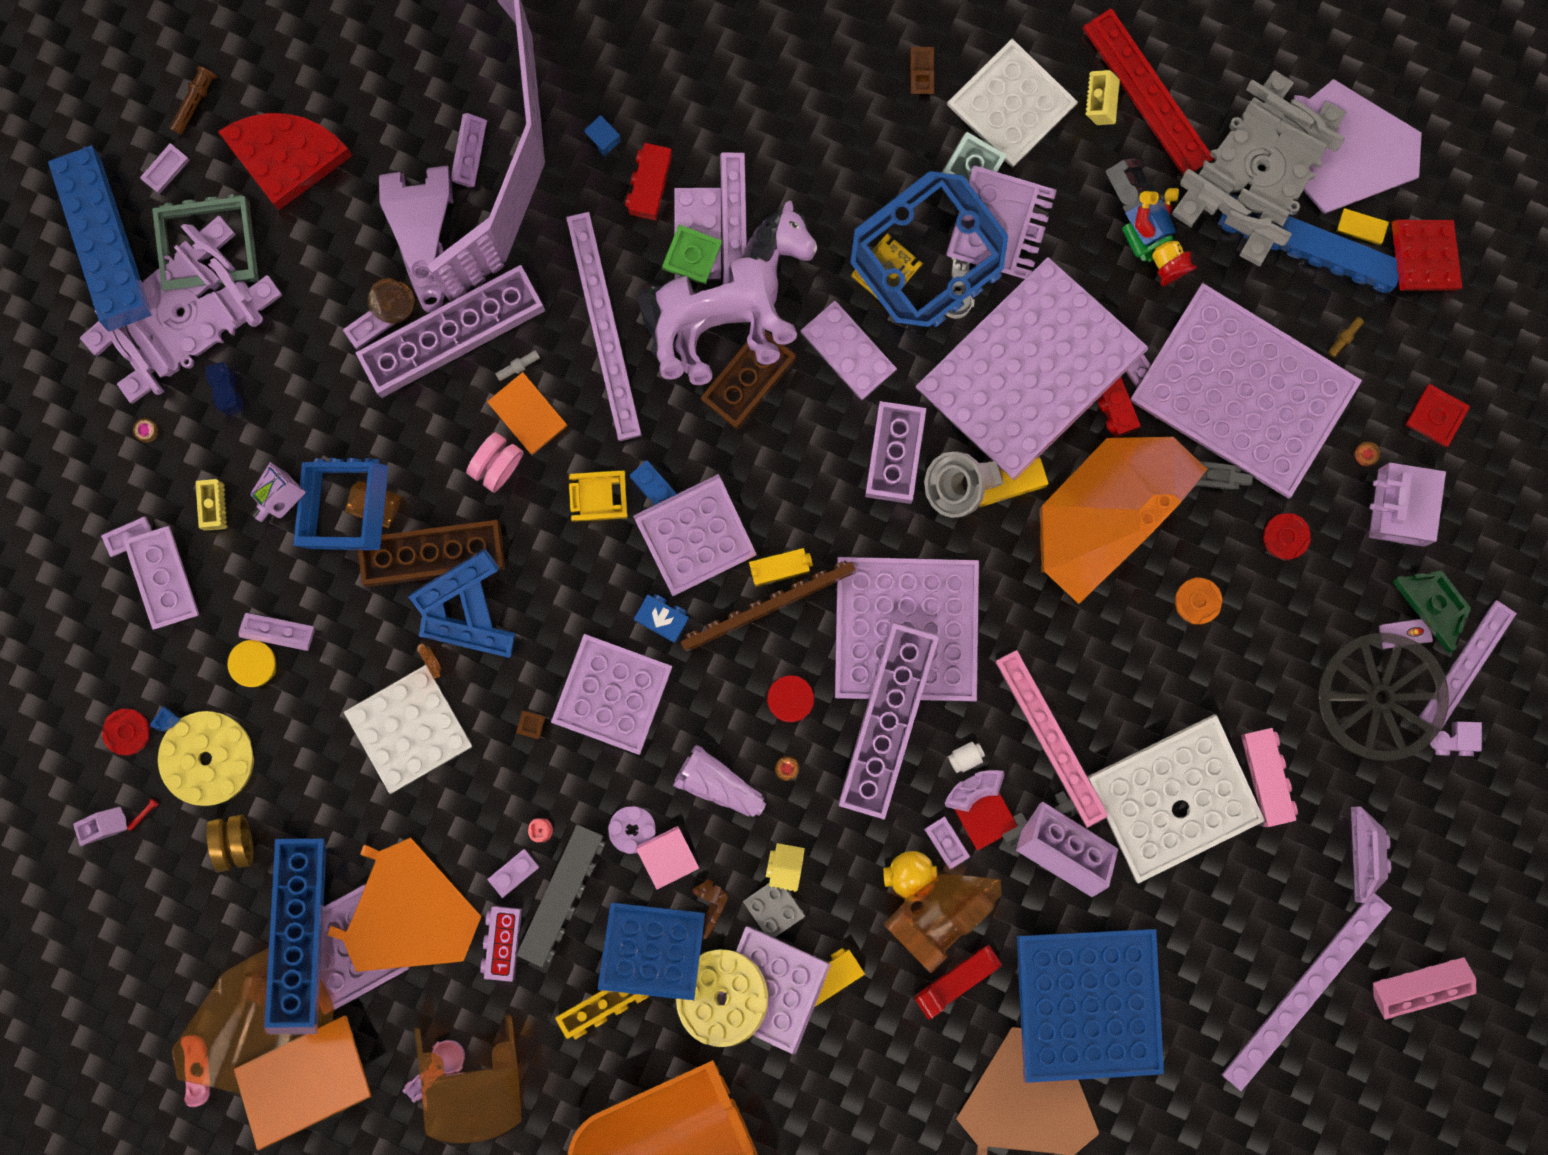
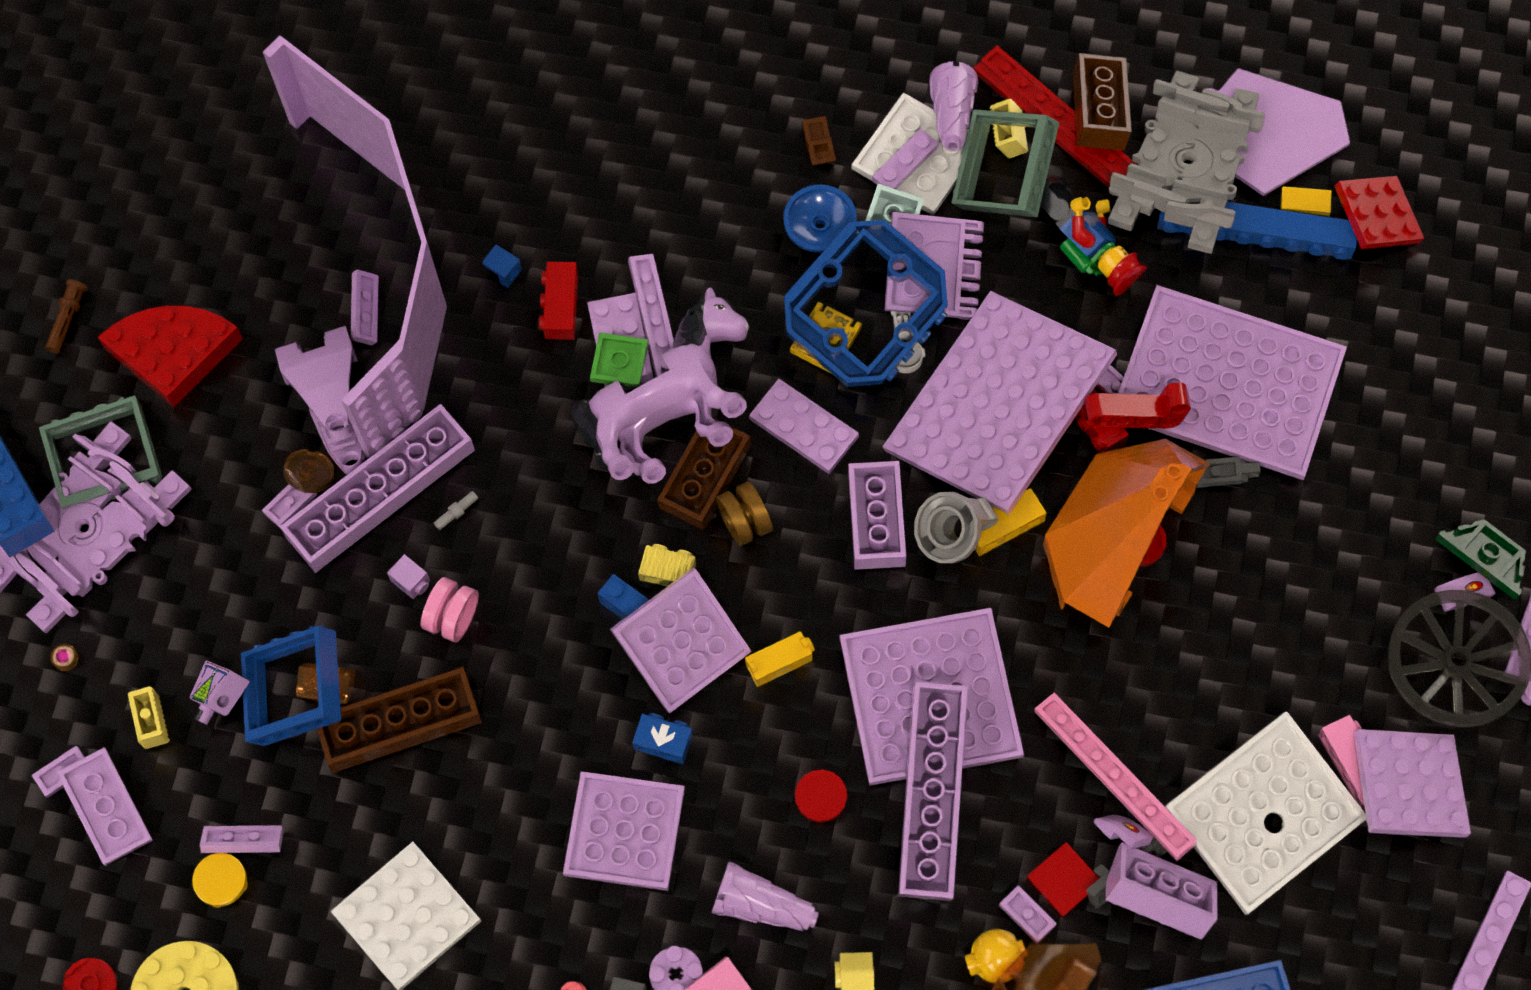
camera: 10 degrees left, 15 degrees down
lavender tile [140,143,189,194] -> none
blue tile [150,706,180,731] -> none
clear blue brick [206,362,242,415] -> none
blue plate [409,549,516,658] -> none
clear orange gear [417,643,442,678] -> none
orange tile [487,372,568,455] -> none
reddish brown plate [516,710,546,740] -> none
lavender plate [566,212,641,441] -> none
yellow container [569,471,628,521] -> none
reddish brown plate [681,560,857,652] -> none
clear orange tile [776,757,799,781] -> none
lavender tile [945,770,1004,812] -> none
white brick [948,742,985,773] -> none
orange tile [1175,578,1222,625] -> none
red tile [1263,513,1311,560] -> none
pearl gold bar [1328,317,1364,358] -> none
lavender wedge [1351,807,1391,903] -> none
clear orange tile [1355,442,1380,466] -> none
lavender piece [1369,463,1446,547] -> none
red tile [1405,384,1470,447] -> none
none -> lavender brick [387,554,430,599]
none -> light yellow brick [638,544,696,587]
none -> pearl gold wheel [716,481,773,546]
none -> blue dish [784,185,857,253]
none -> lavender plate [872,129,939,189]
none -> lavender cone [930,62,978,151]
none -> sand green window [952,110,1060,217]
none -> reddish brown brick [1073,53,1131,150]
none -> red beam [1084,382,1191,429]
none -> lavender slope [1094,815,1153,849]
none -> lavender plate [1353,729,1471,838]

